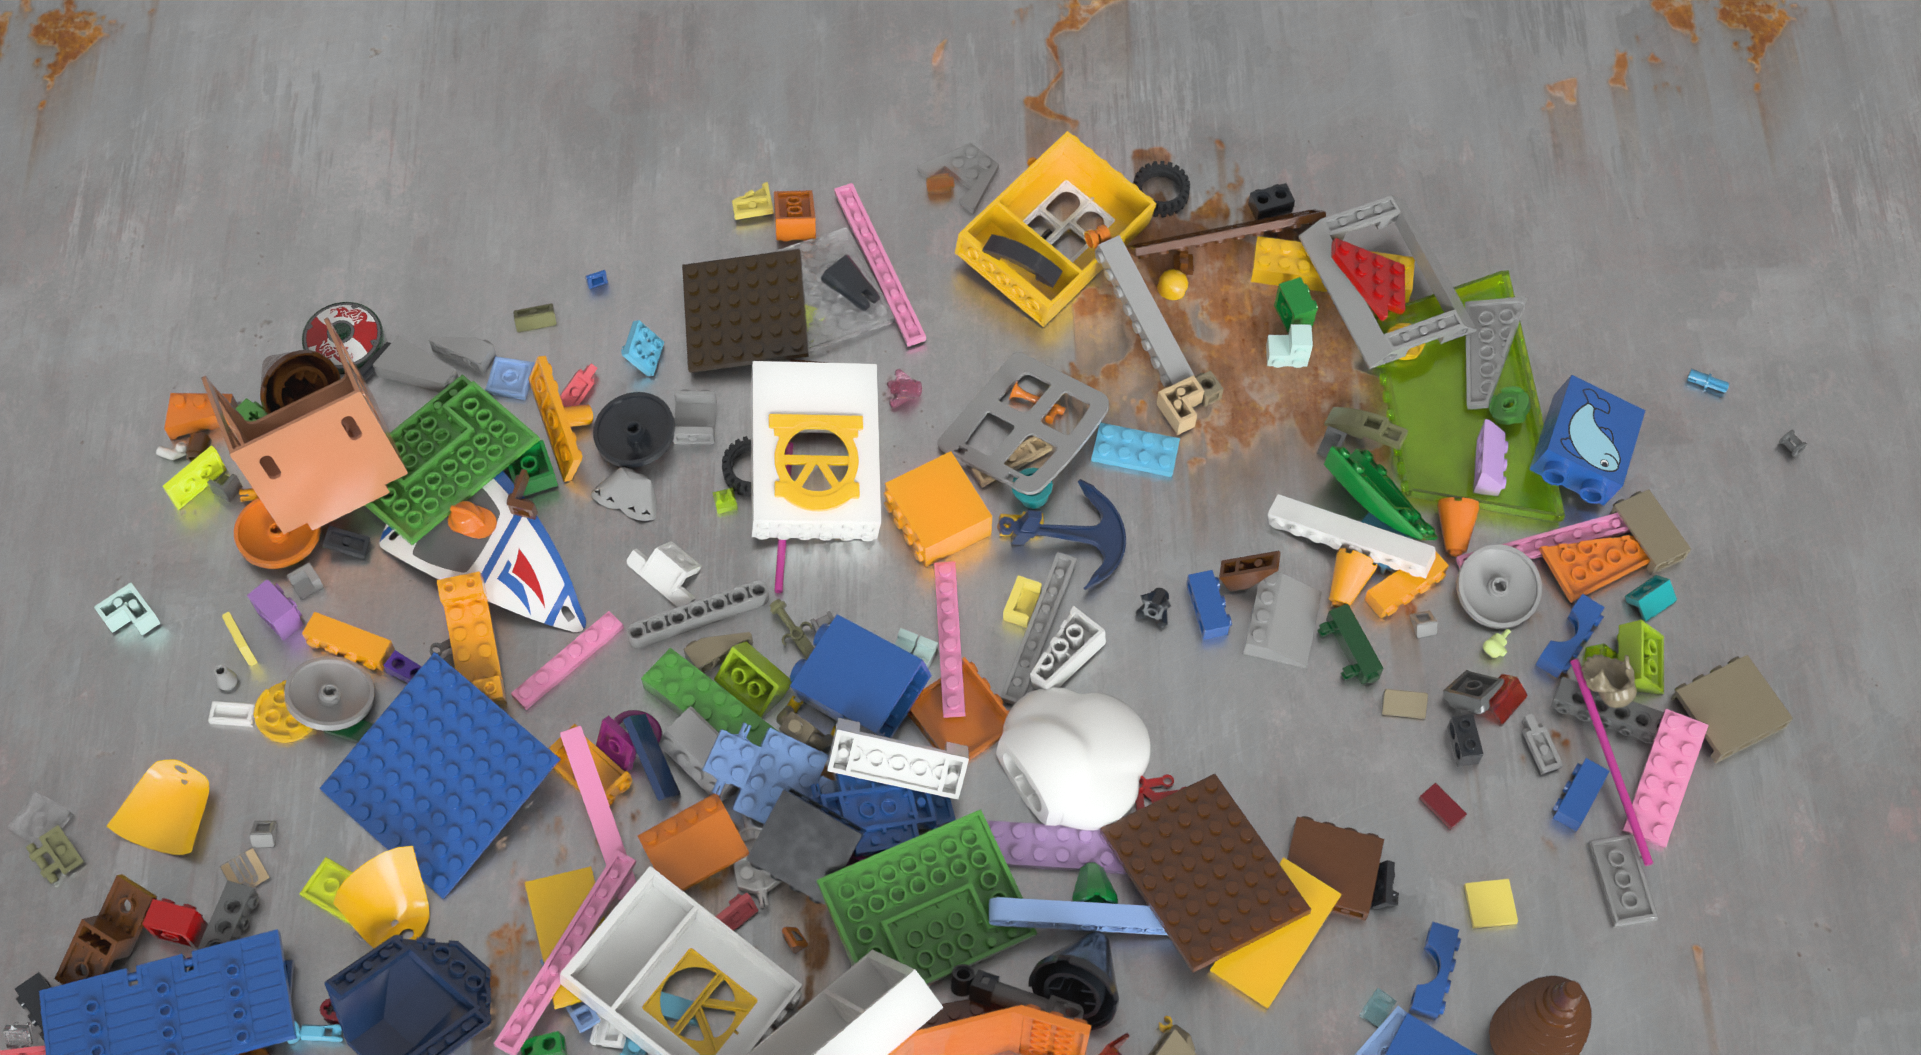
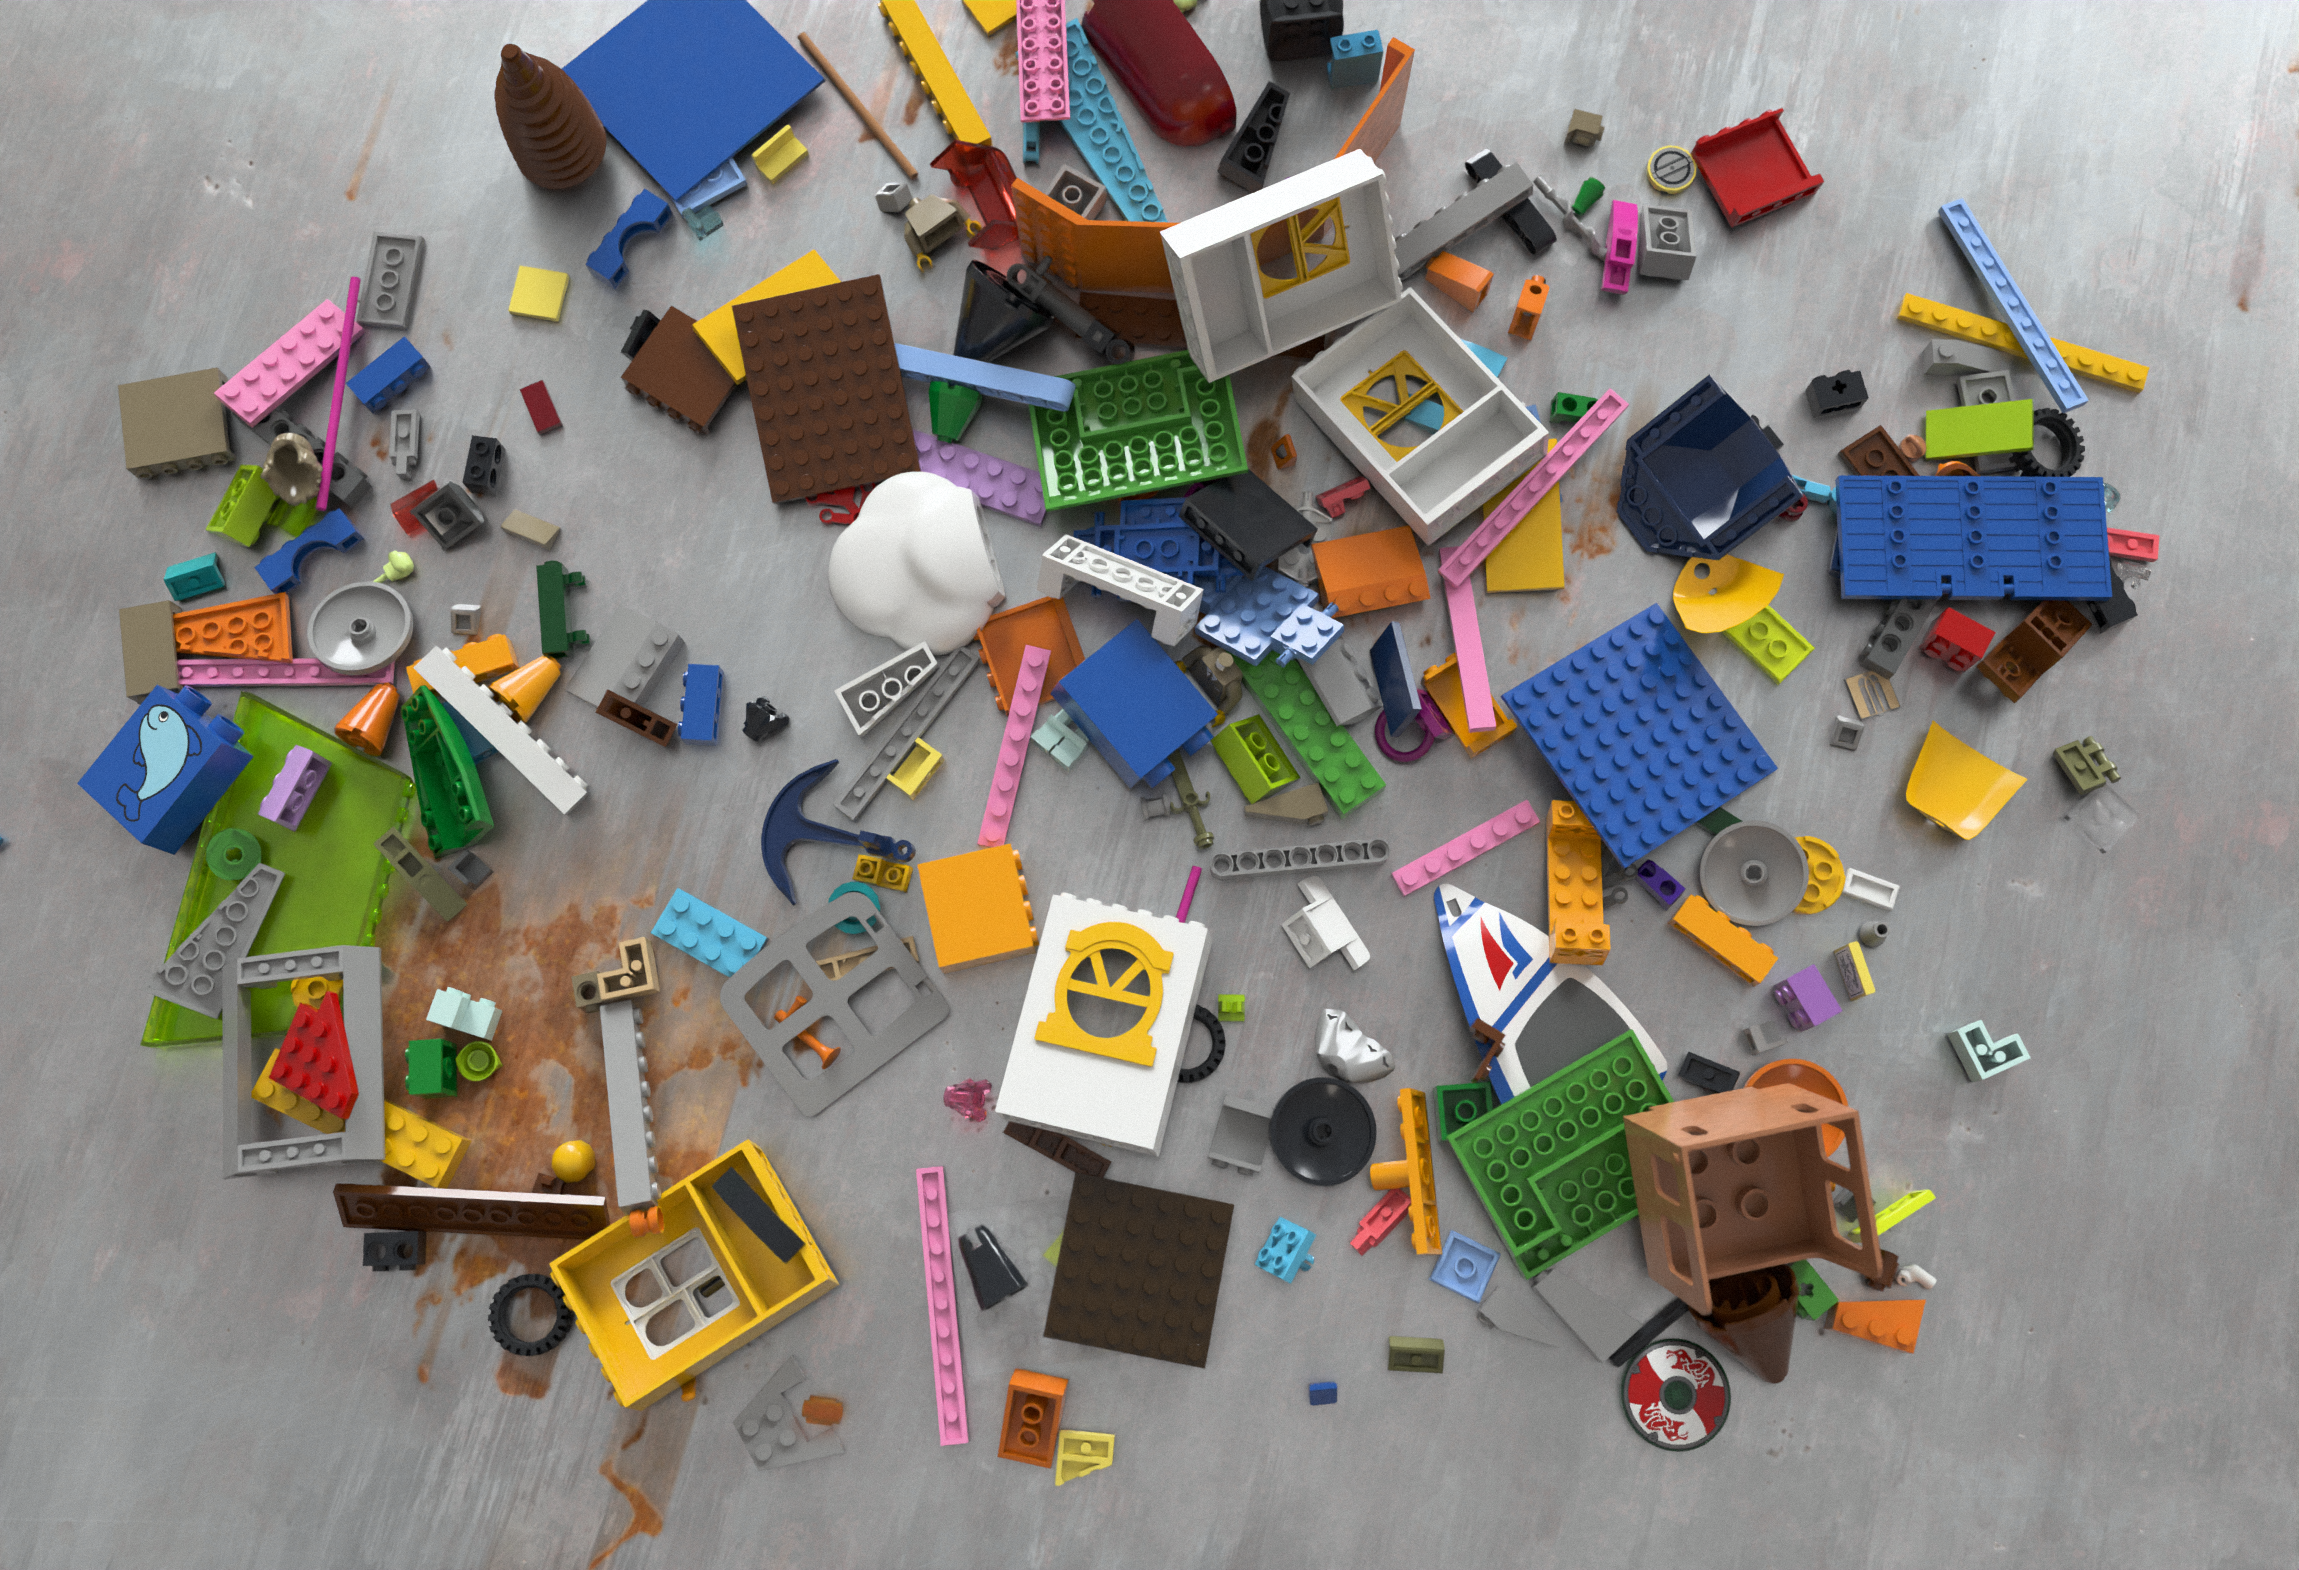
camera: 160 degrees left, 15 degrees up
orange piece [448,501,497,539] -> none
none -> lime hat [456,1041,503,1081]

